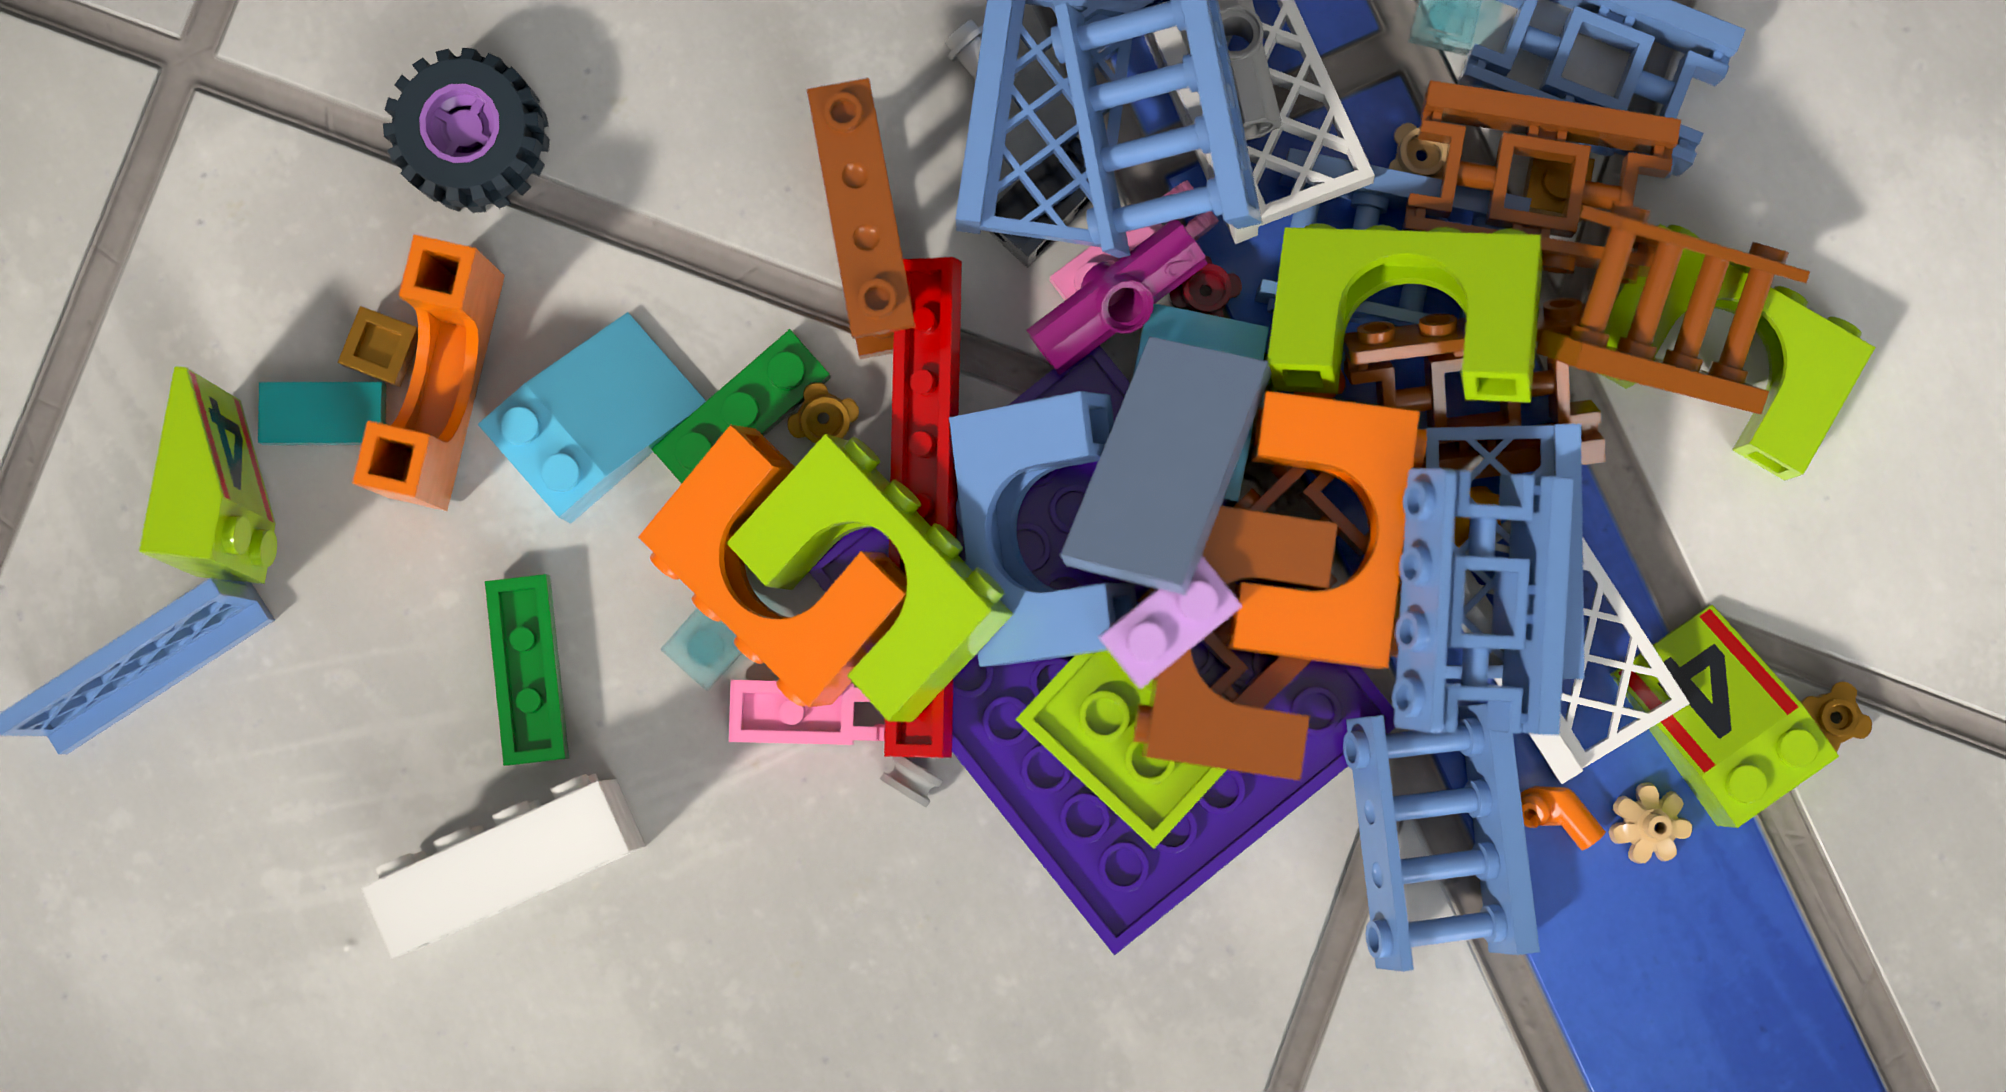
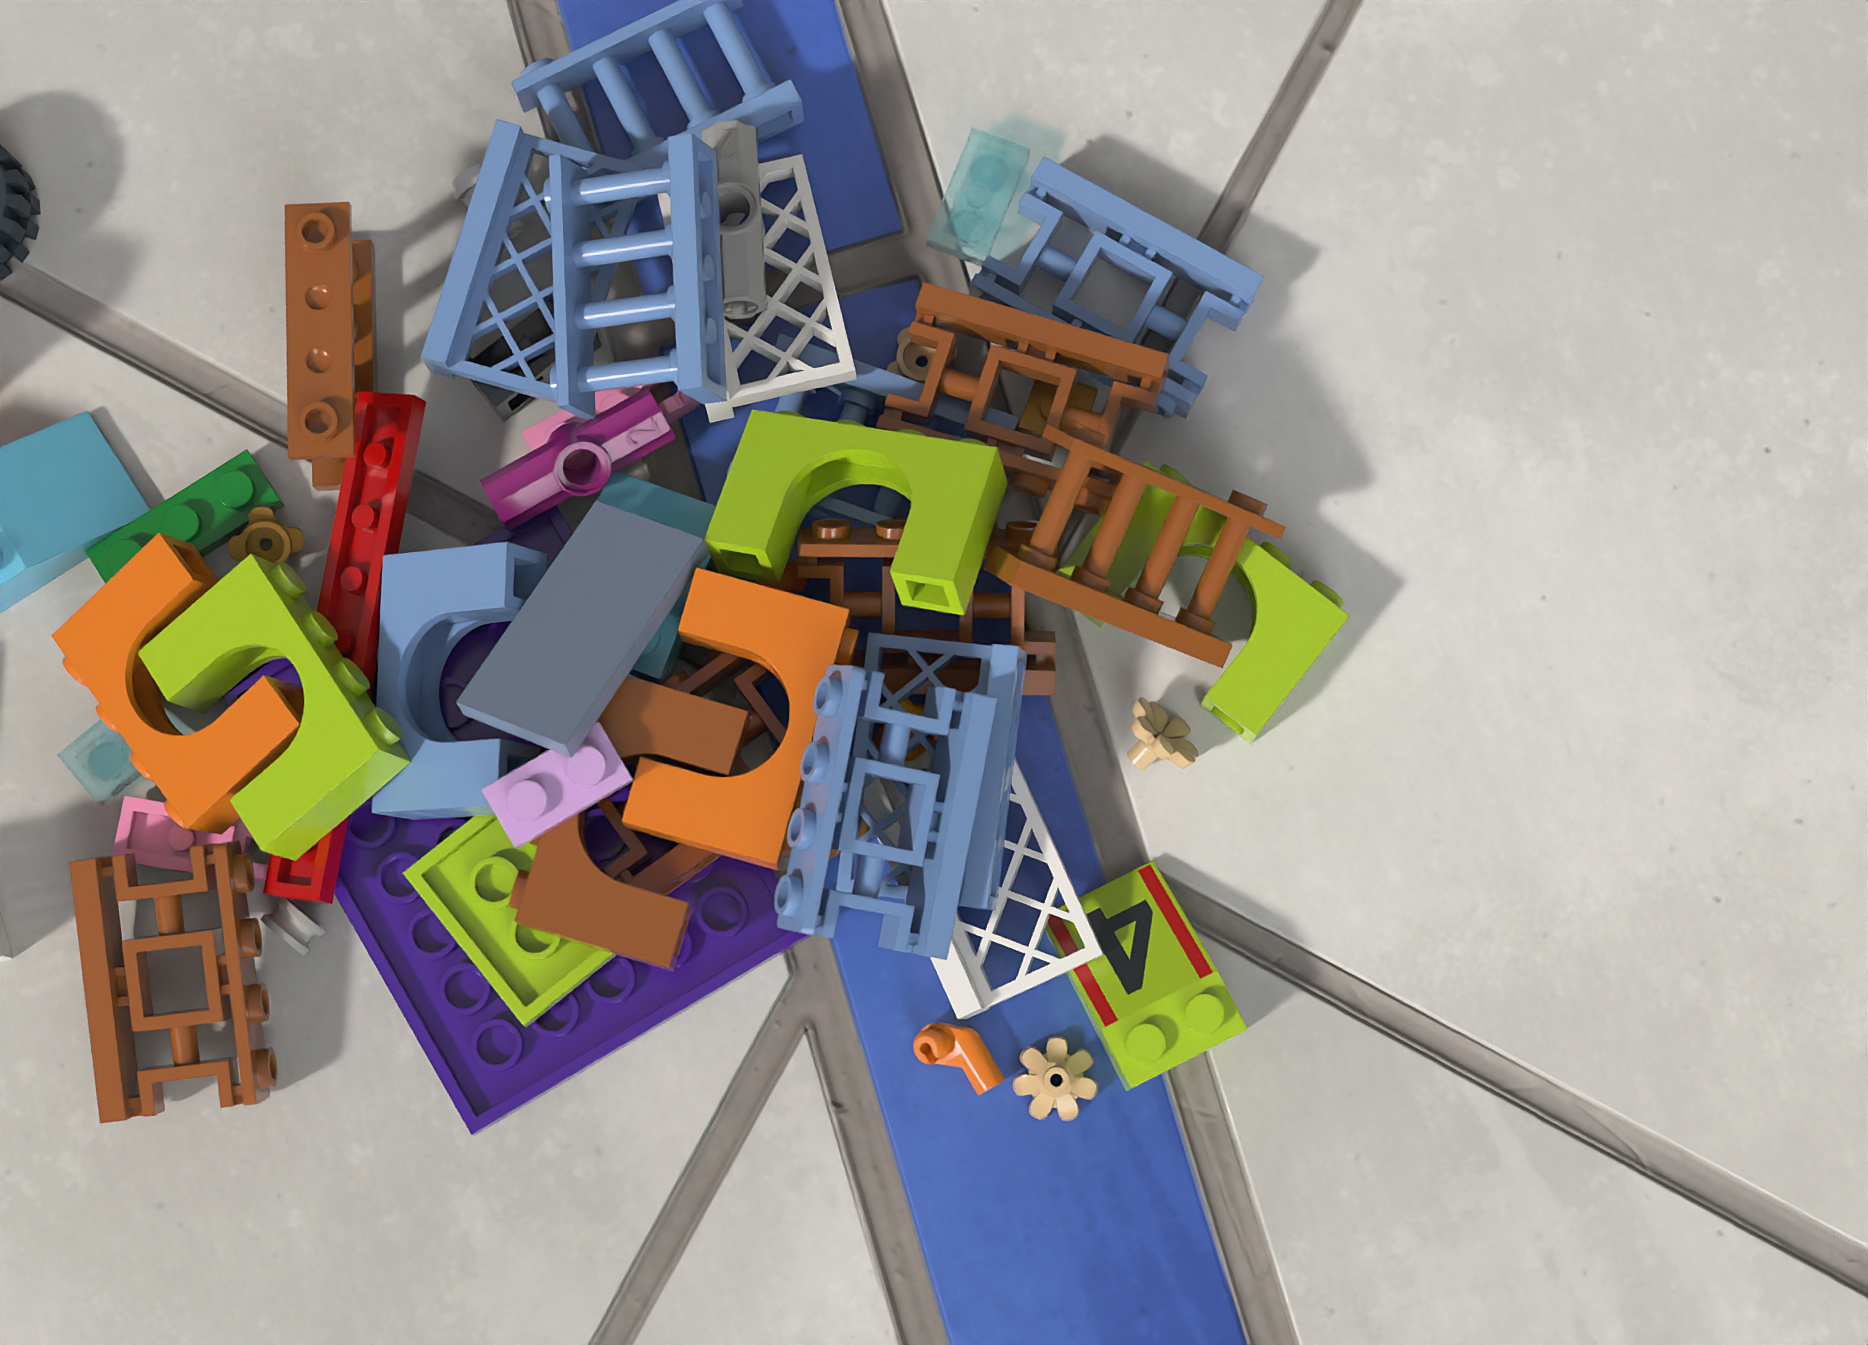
camera: 10 degrees right, 5 degrees down
dark red plate [1169,255,1242,317] -> none
medium blue fence [1343,704,1540,972] -> none
pearl gold plate [1801,682,1872,752] -> none
none -> dark orange fence [69,840,278,1123]
none -> tan plant [1127,697,1199,770]

